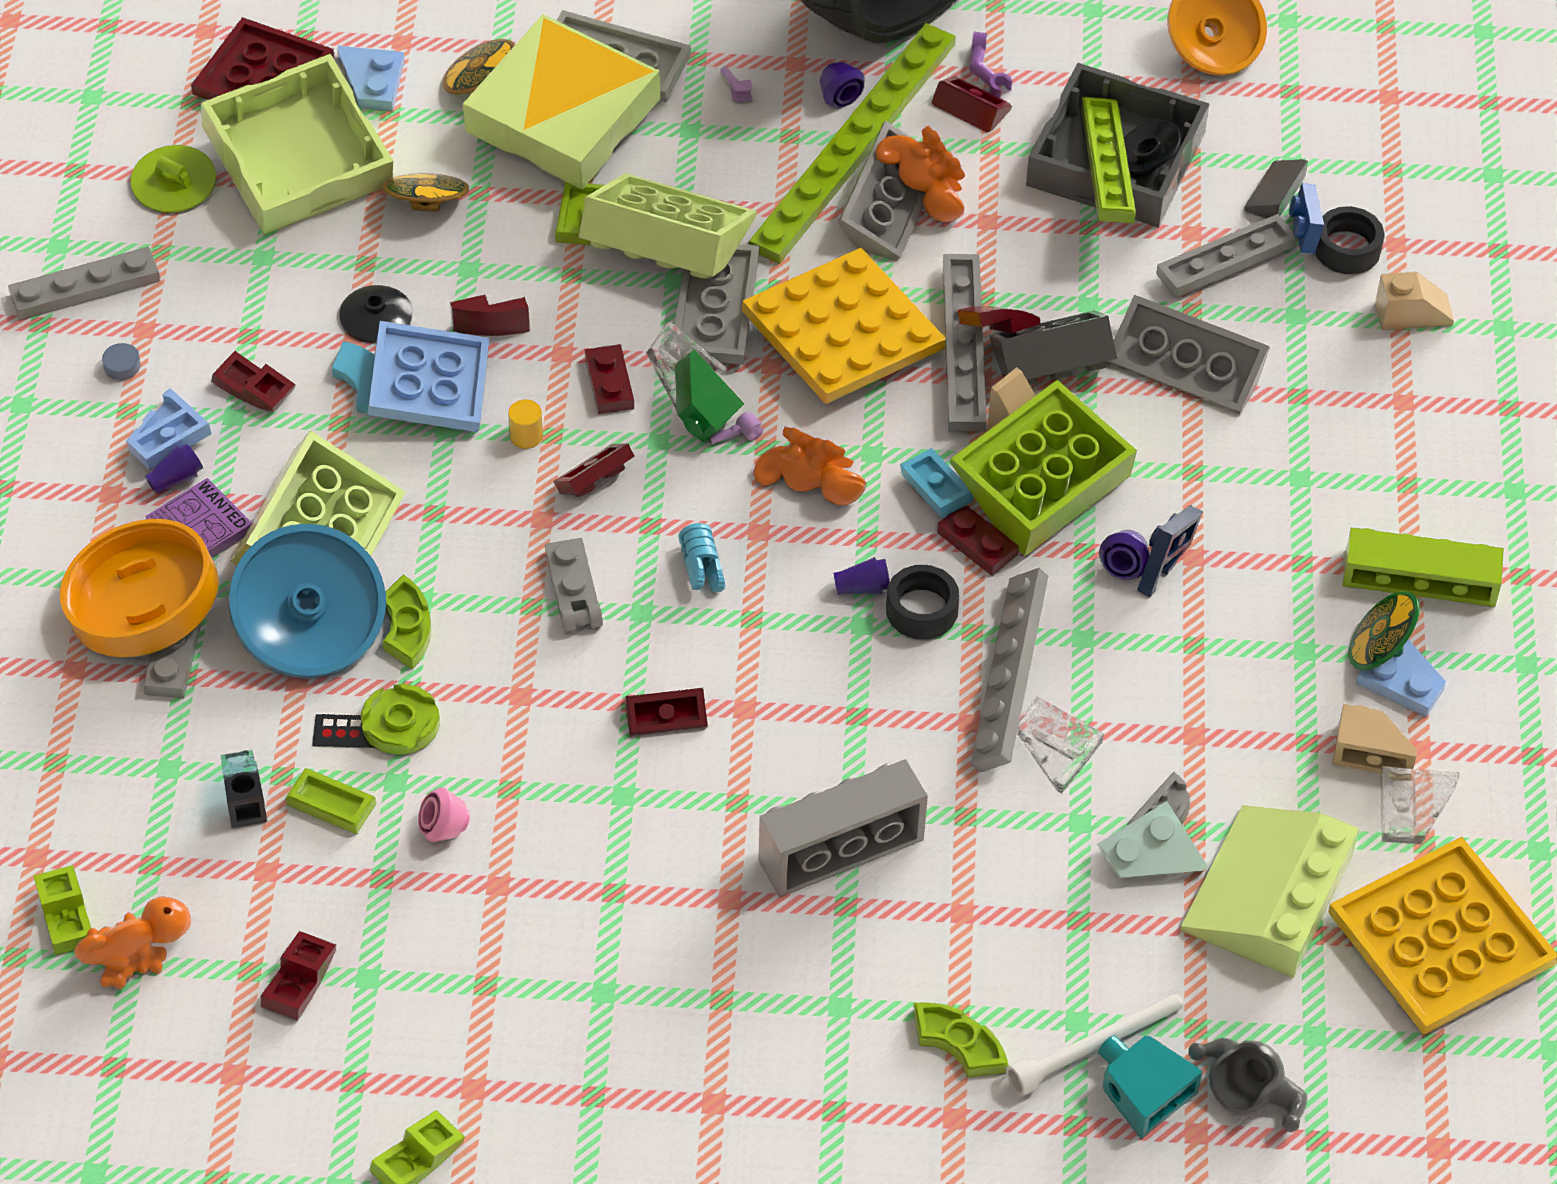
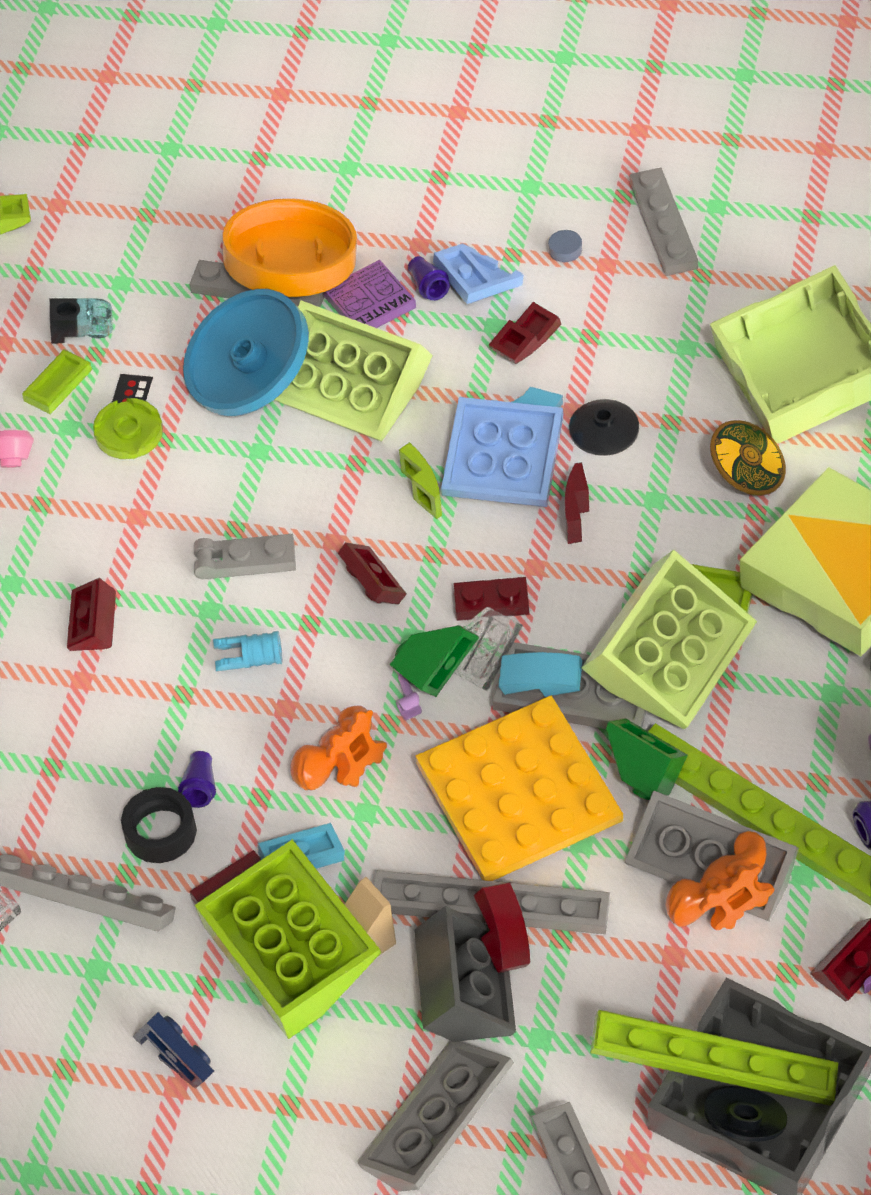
camera: 105 degrees right, 0 degrees up
lime shield [131,145,216,213] -> none
lime tile [382,574,431,669] -> none
yellow piece [508,399,543,449] -> none
dark purple cone [1099,530,1150,580] -> none
none -> lime slope [399,442,442,519]
none -> medium azure slope [499,652,583,697]
none -> green slope [606,718,688,800]

